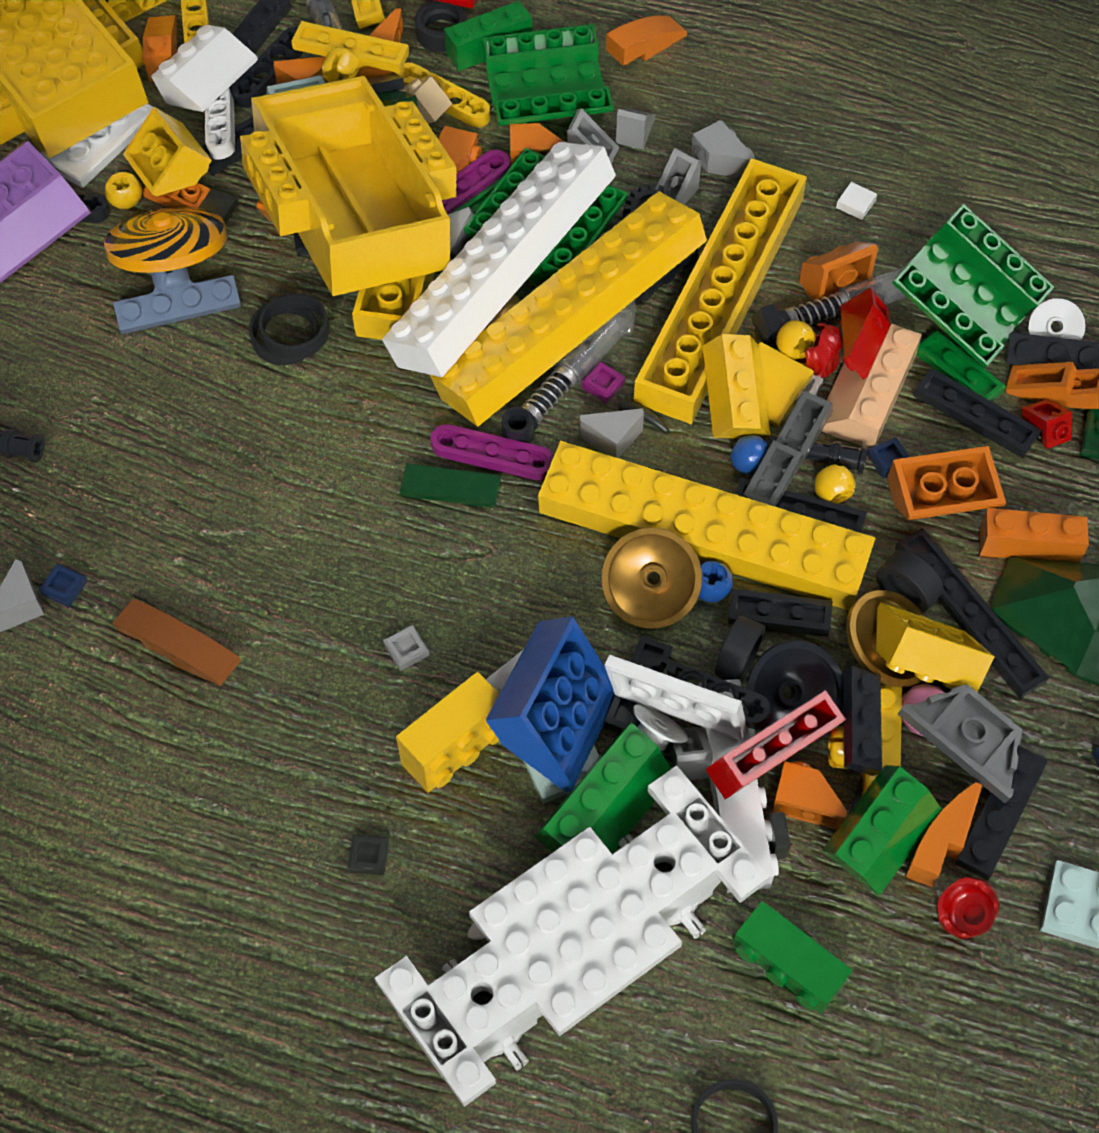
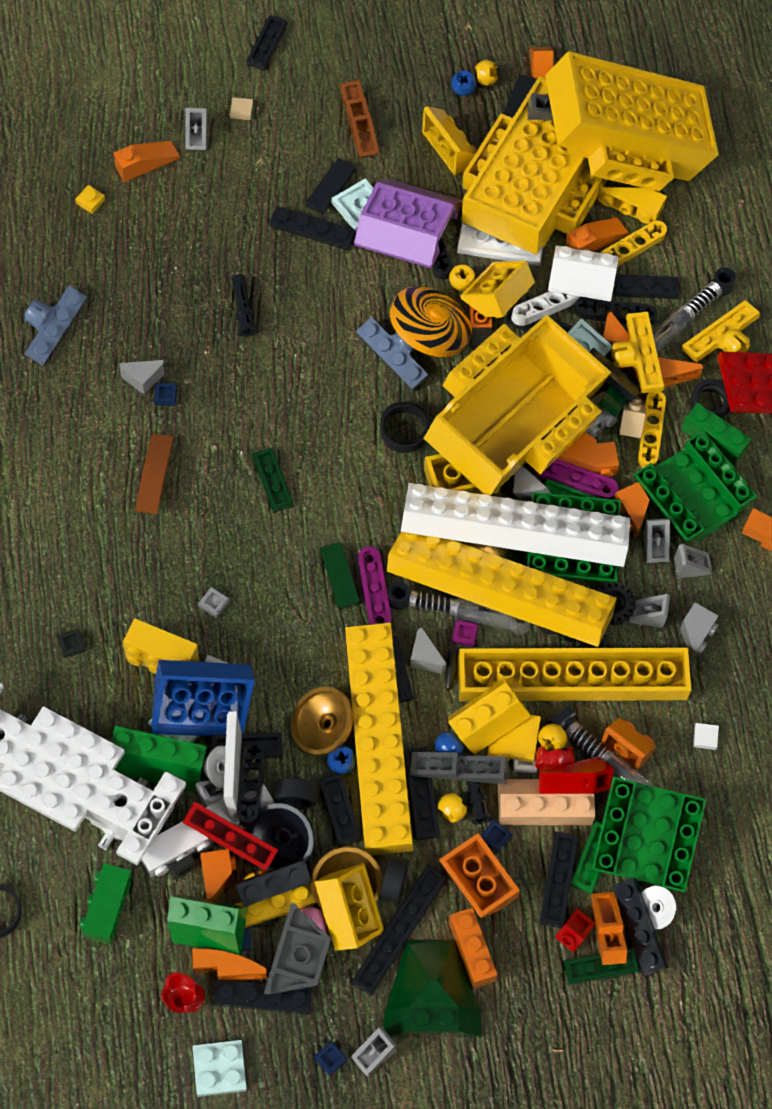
camera: 60 degrees right, 5 degrees up
none -> dark green tile [252,447,294,513]

